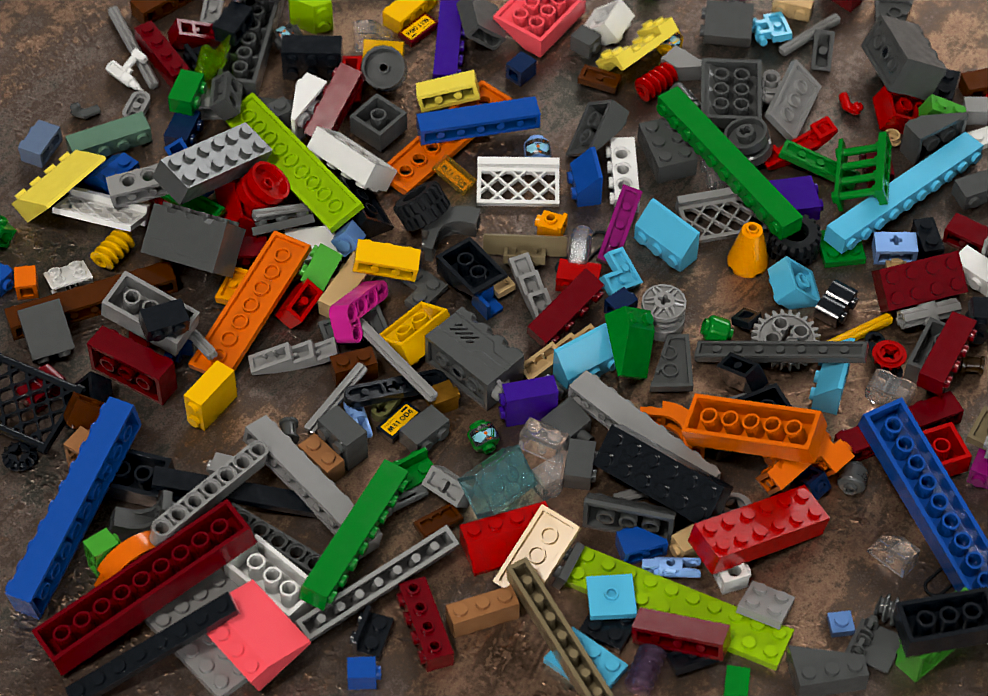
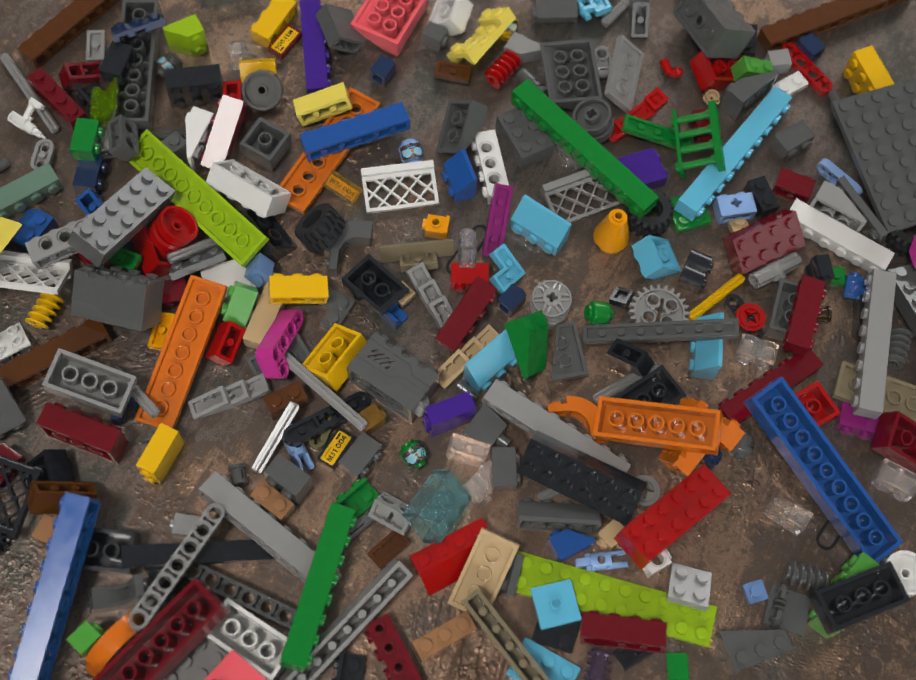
camera: 15 degrees left, 15 degrees up
black brick [139,298,190,342] -> none

